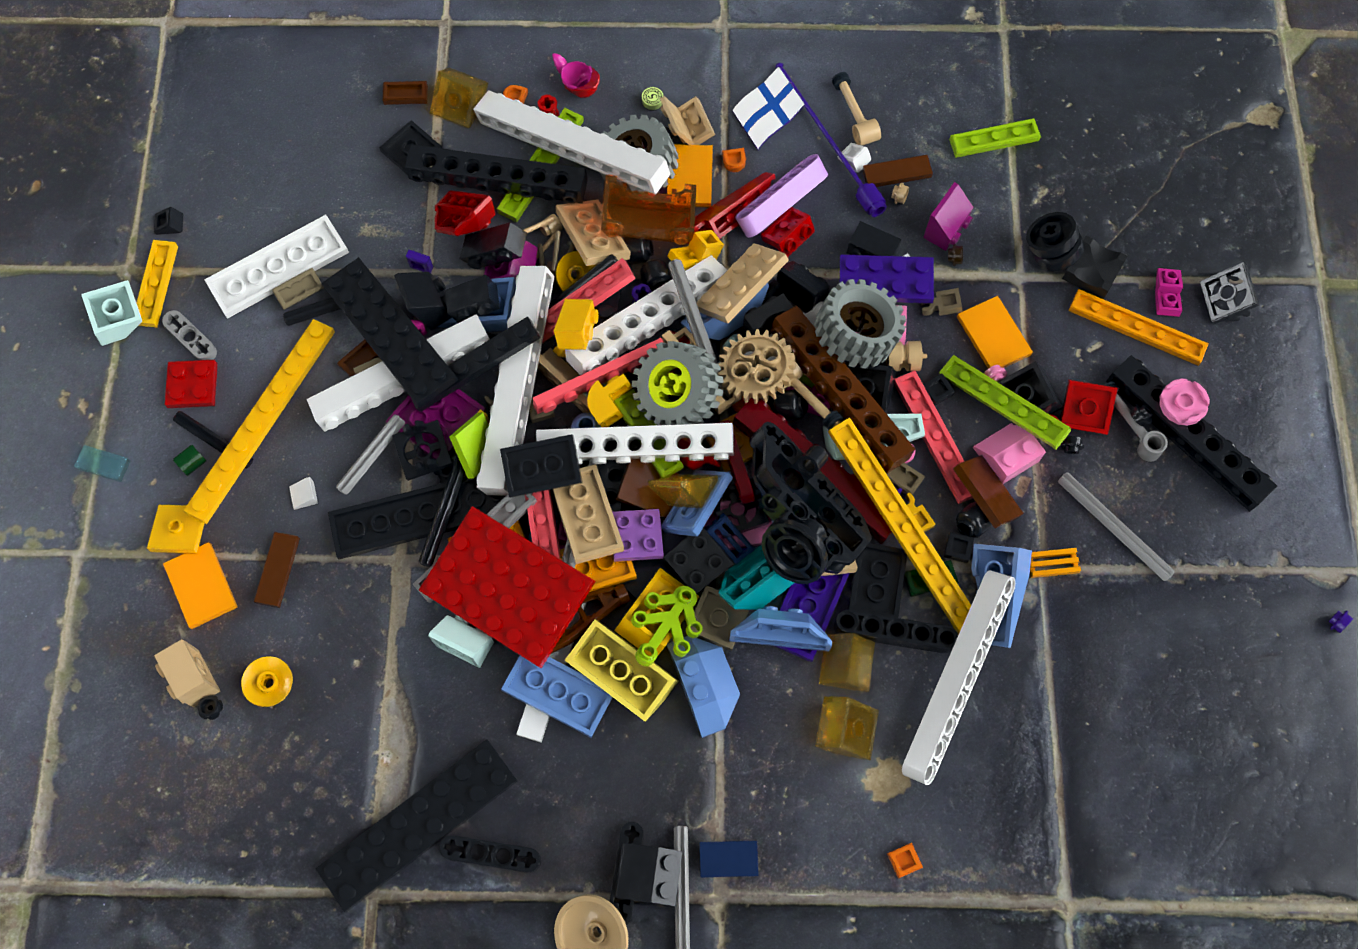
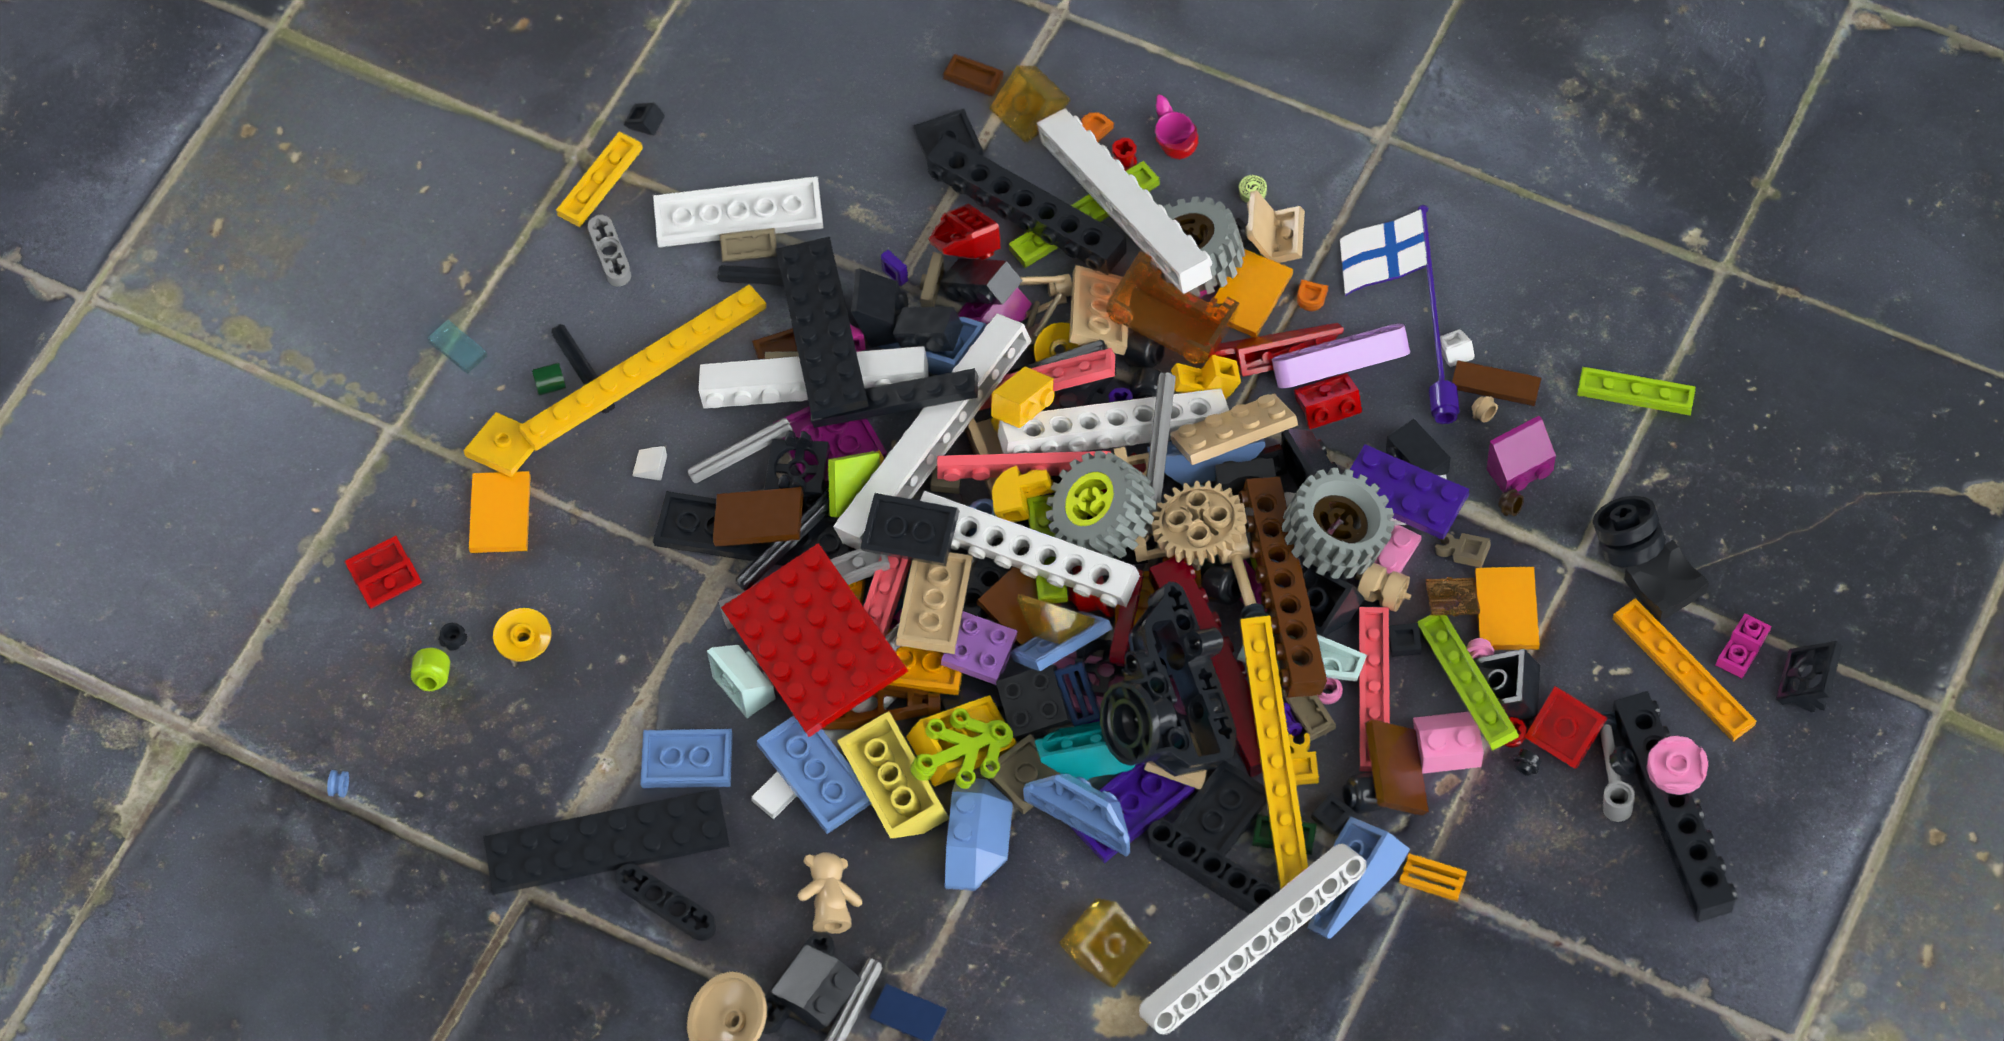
camera: 30 degrees right, 10 degrees down
light aqua slope [81,280,142,346] -> none
tan brick [154,639,221,707] -> none
red plate [165,360,218,408] -> none
reddish brown tile [254,532,300,608] -> none
clear yellow slope [819,633,875,692] -> none
tan piece [832,72,881,146] -> none
light grey axle [1058,472,1175,581] -> none
none -> medium blue bush [327,770,349,798]
none -> red slope [344,536,422,609]
none -> lime head [410,647,450,691]
none -> medium blue tile [641,729,733,788]
none -> reddish brown tile [713,487,803,547]
none -> tan piece [798,852,862,934]
none -> dark tan plate [920,252,945,307]
none -> clear orange piece [1425,577,1480,617]

